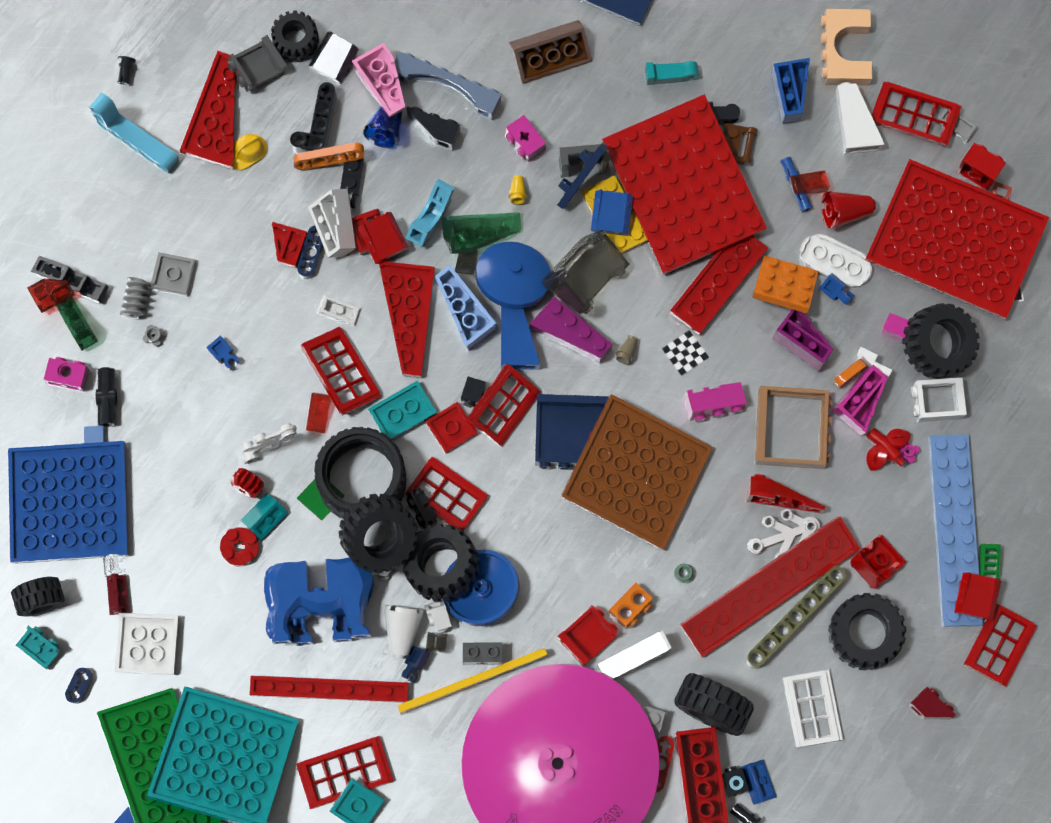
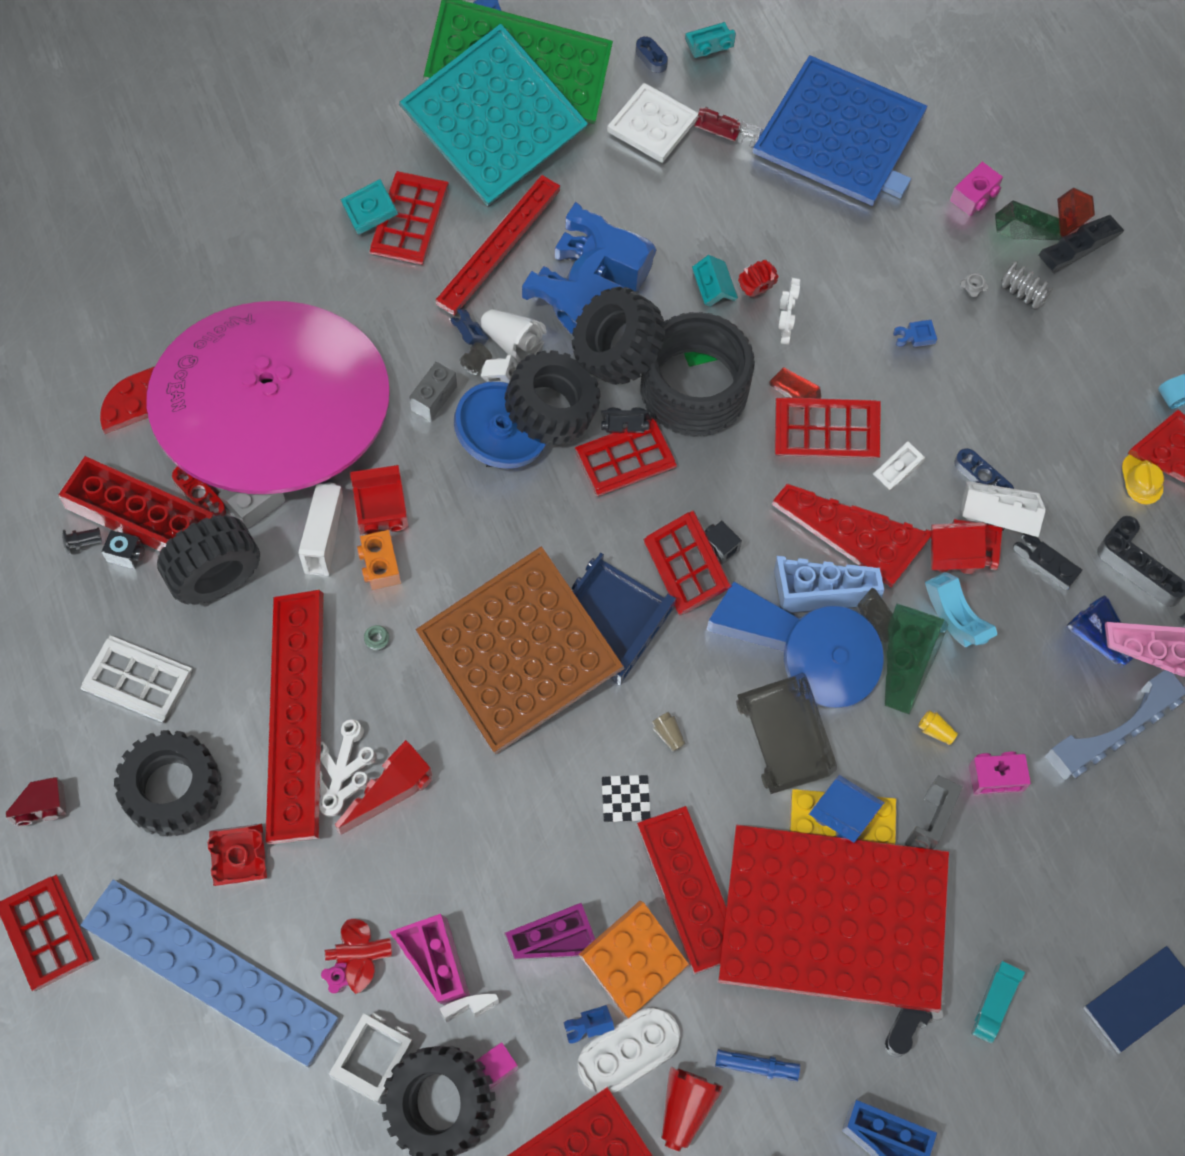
camera: 120 degrees right, 10 degrees down
black tyre [11,576,65,617] -> none
black piece [95,367,117,427] -> none
light grey tile [150,252,196,297] -> none
red plate [220,527,259,567] -> none
red wing [272,222,307,268] -> none
orange beam [293,142,364,170] -> none
teal plate [368,380,437,440] -> none
yellow tile [397,648,547,715] -> none
black slope [406,106,460,151] -> none
red tile [425,401,478,454] -> none
reddish brown slope [509,20,592,83] -> none
magenta wedge [529,296,613,364] -> none
dark blue hinge [557,142,609,209] -> none
dark pink wedge [684,382,747,422] -> none
reddish brown plate [723,123,758,166] -> none
blue slope [741,760,776,805] -> none
olive beam [746,566,846,669] -> none
medium nougat window [755,386,832,469] -> none
clear red slope [789,170,830,194] -> none
orange beam [833,359,867,388] -> none
red slope [954,573,1001,621] -> none
green slope [979,544,1001,580] -> none

